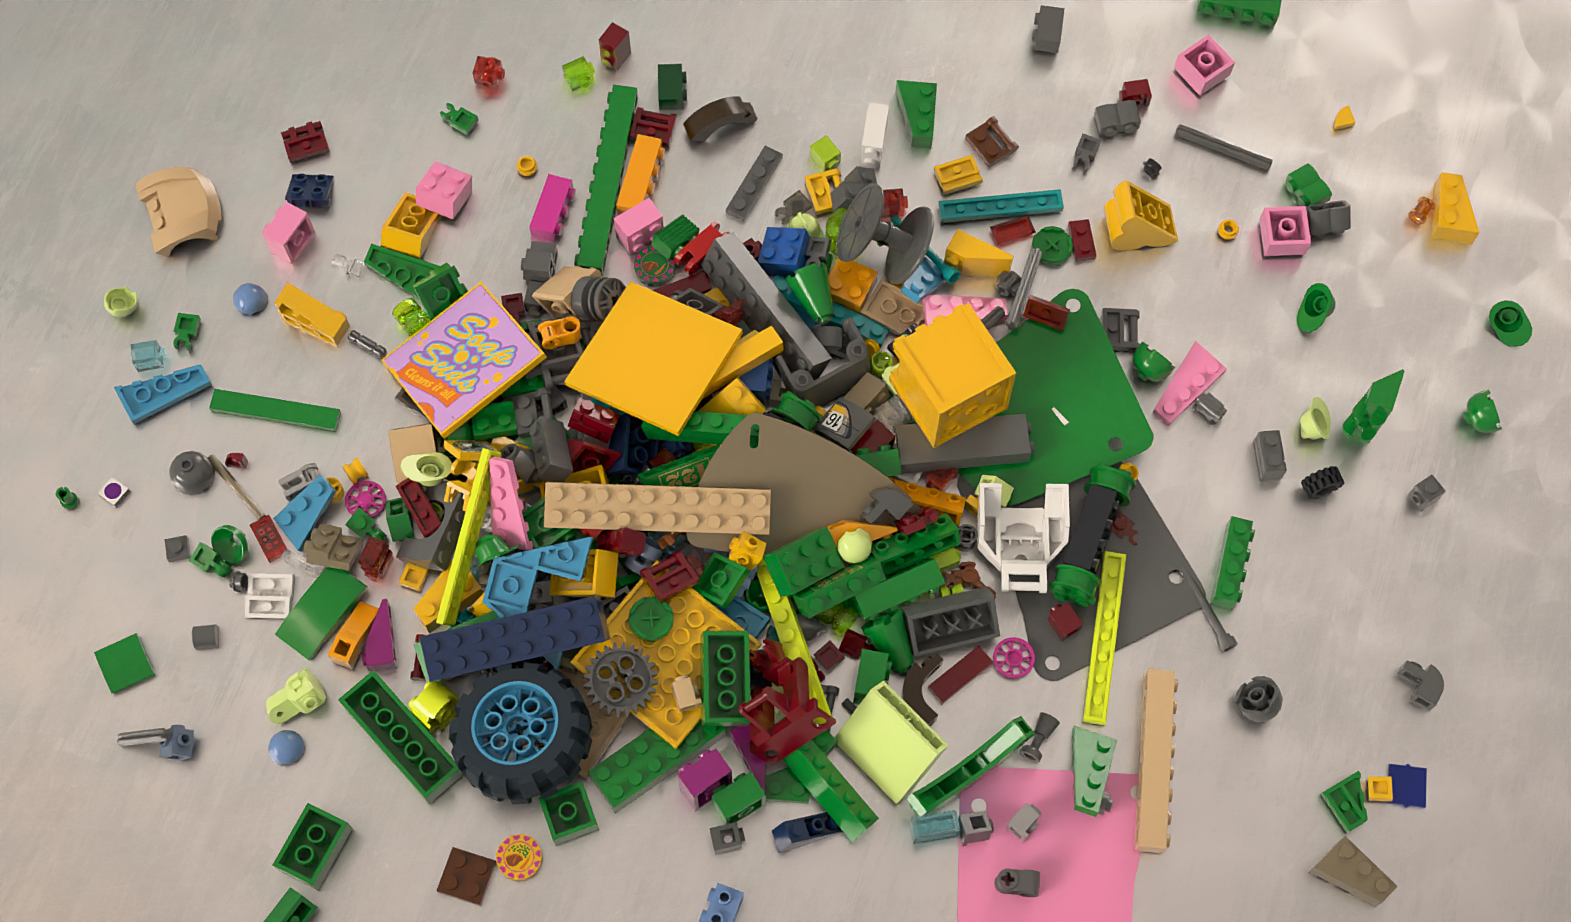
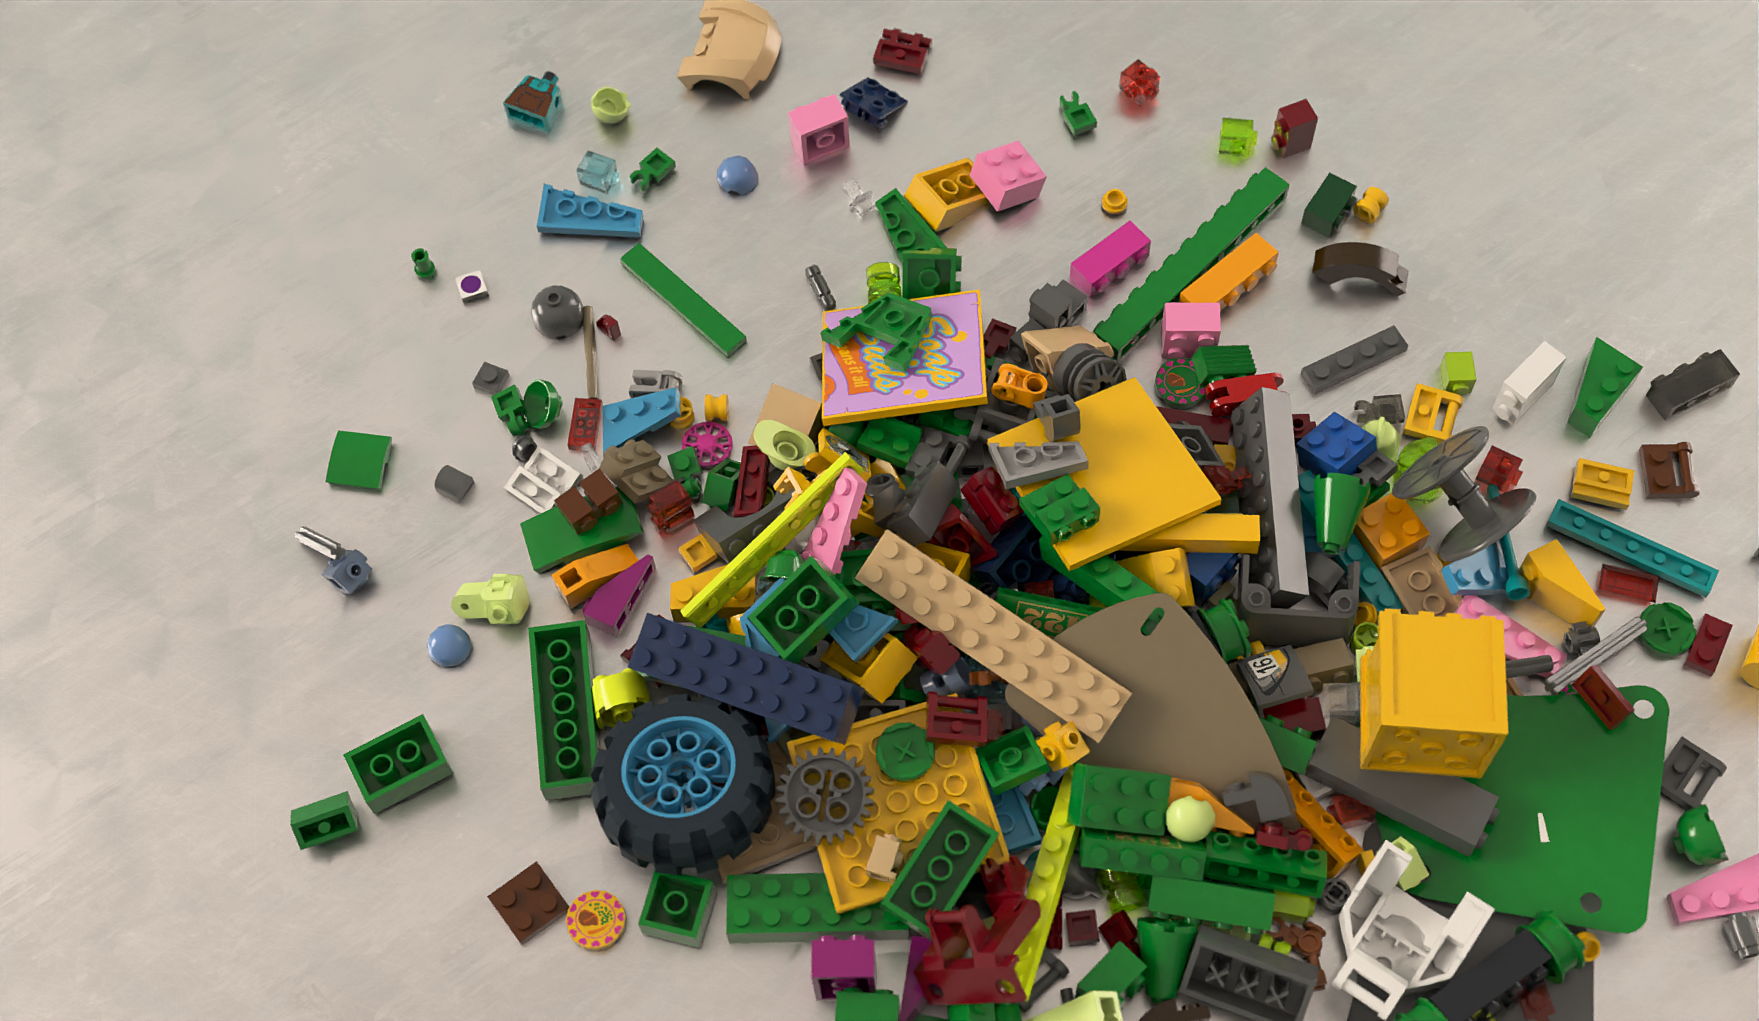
camera: 40 degrees right, 5 degrees down
yellow wedge [274,282,350,347] -> none
dark red plate [629,107,677,147] -> none
dark grey brick [830,166,877,213] -> none
none -> torso [503,71,562,133]
none -> reddish brown piece [554,468,623,535]
none -> green brick [748,556,860,664]
none -> green wing [820,293,933,373]
none -> light grey wing [989,442,1088,489]
none -> green plate [1019,474,1100,546]
none -> dark grey brick [1033,394,1081,442]
none -> yellow wheel [1353,187,1389,223]
none -> clear smoke brick [1646,349,1740,421]

